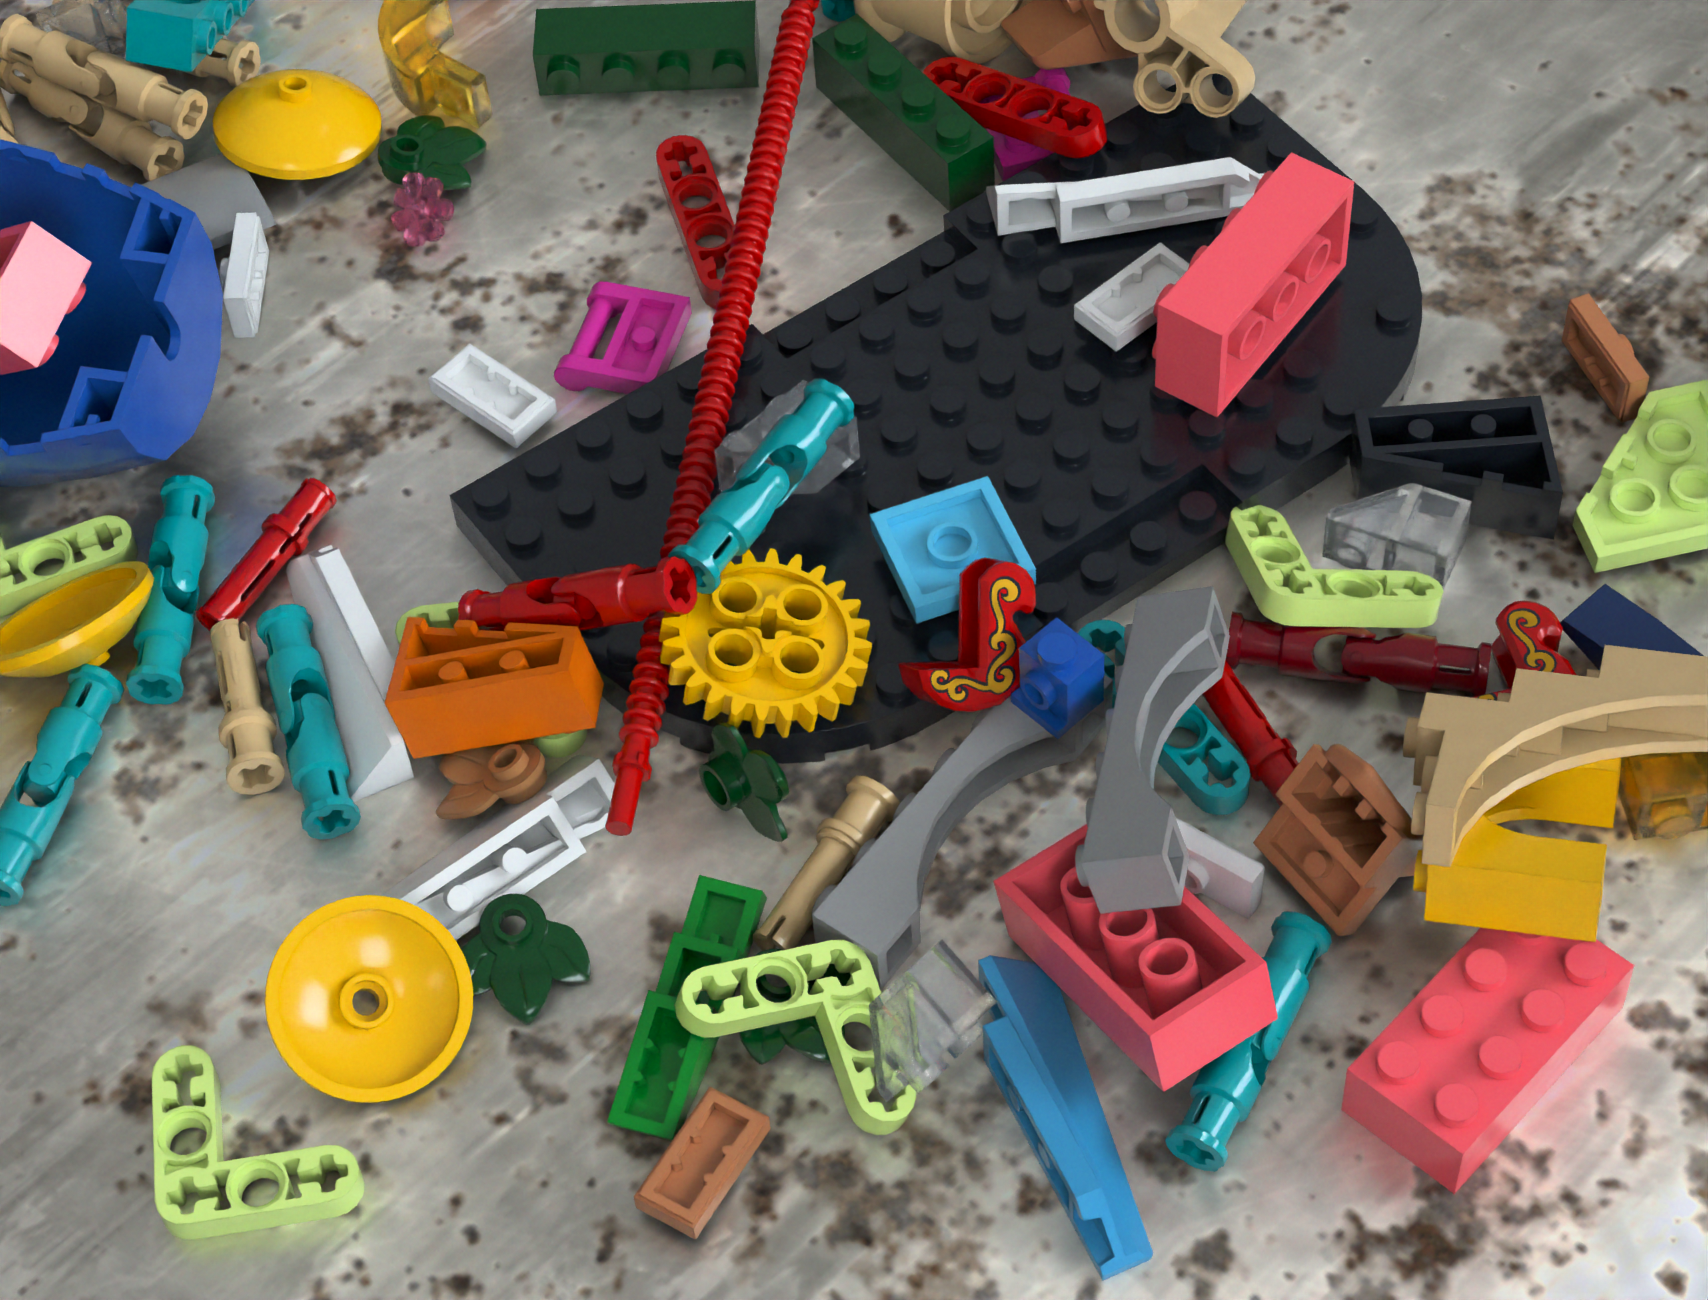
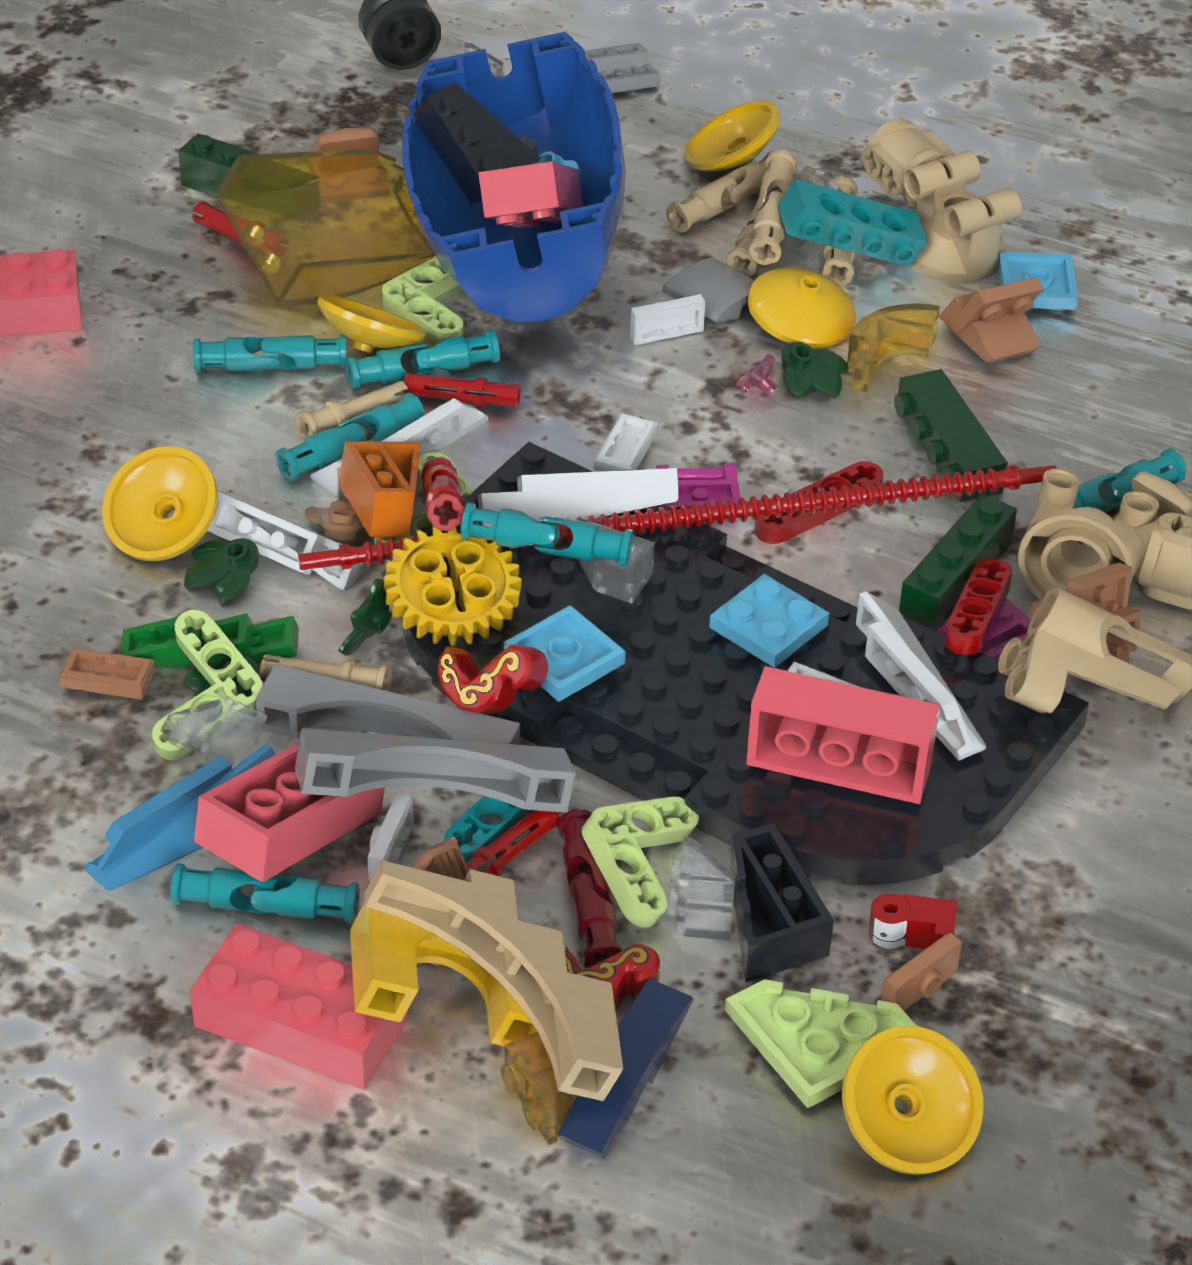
camera: 65 degrees right, 10 degrees down
yellowish green beam [152,1045,365,1240] -> none
blue brick [1011,617,1105,739] -> none
none -> white wedge [478,468,678,527]
none -> medium azure plate [709,574,829,668]
none -> red leg [869,894,957,949]

